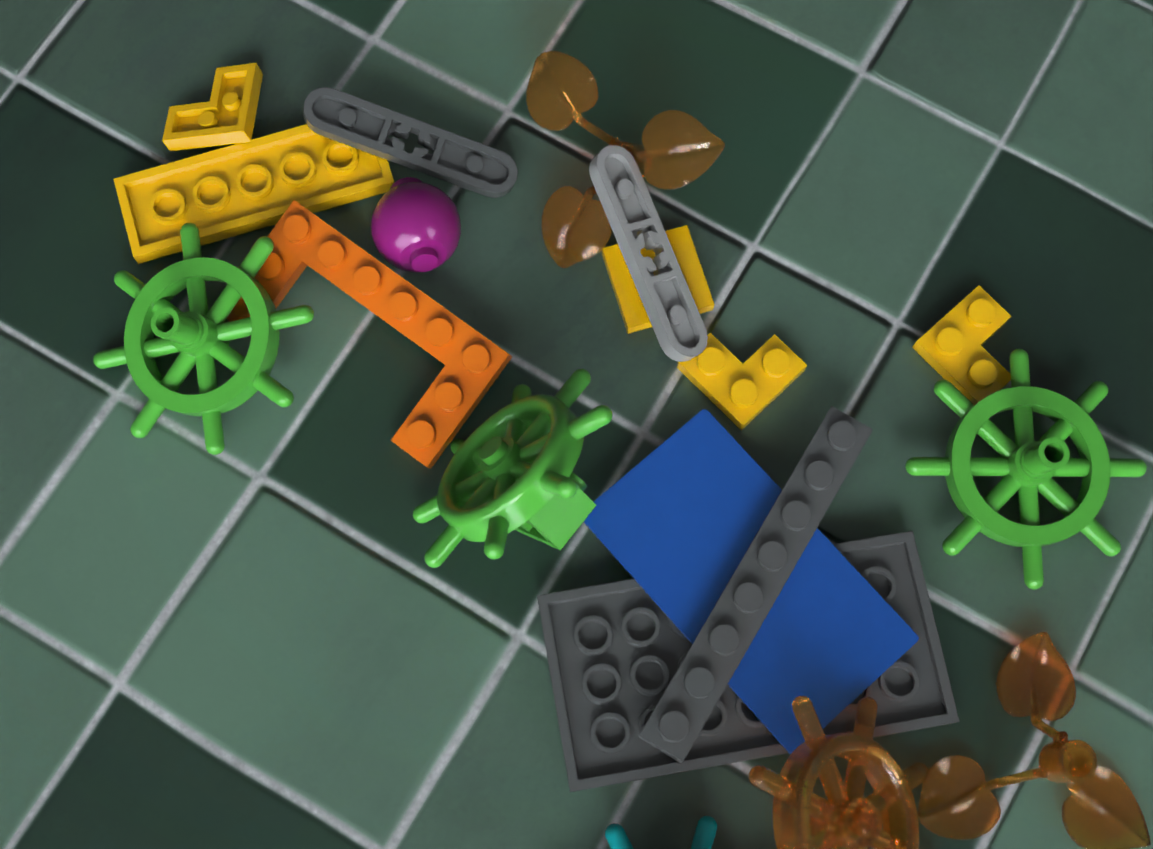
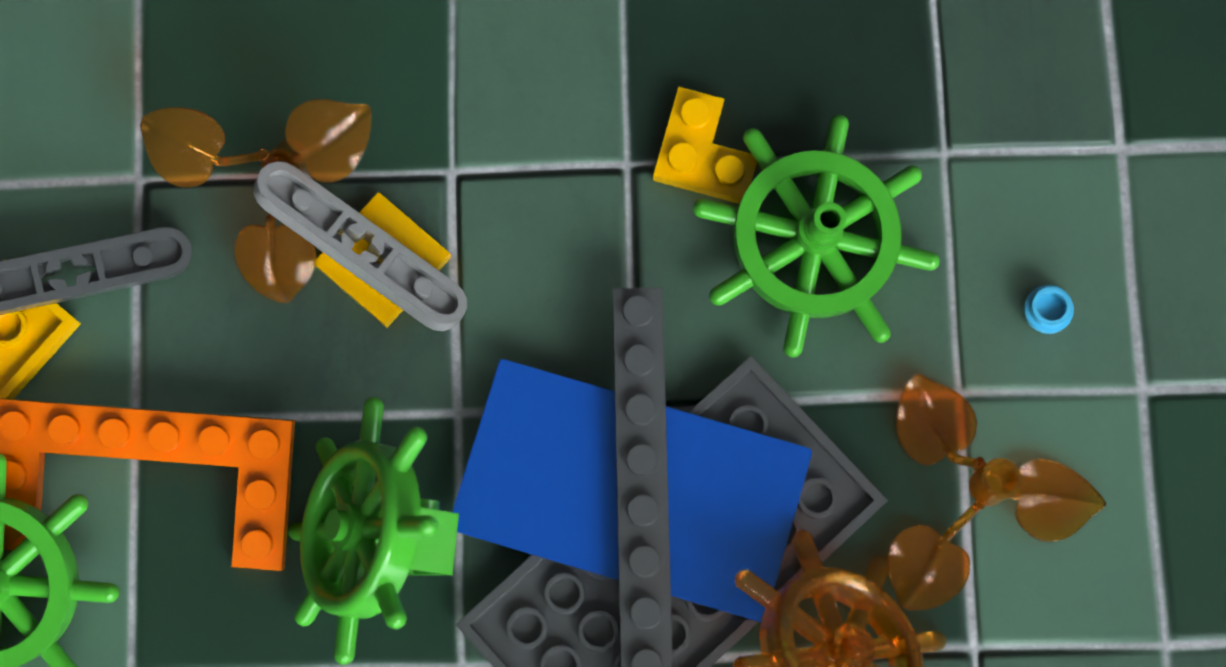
camera: 30 degrees left, 5 degrees up
magenta brick [371,177,461,273] -> none
yellow plate [677,332,807,431] -> none

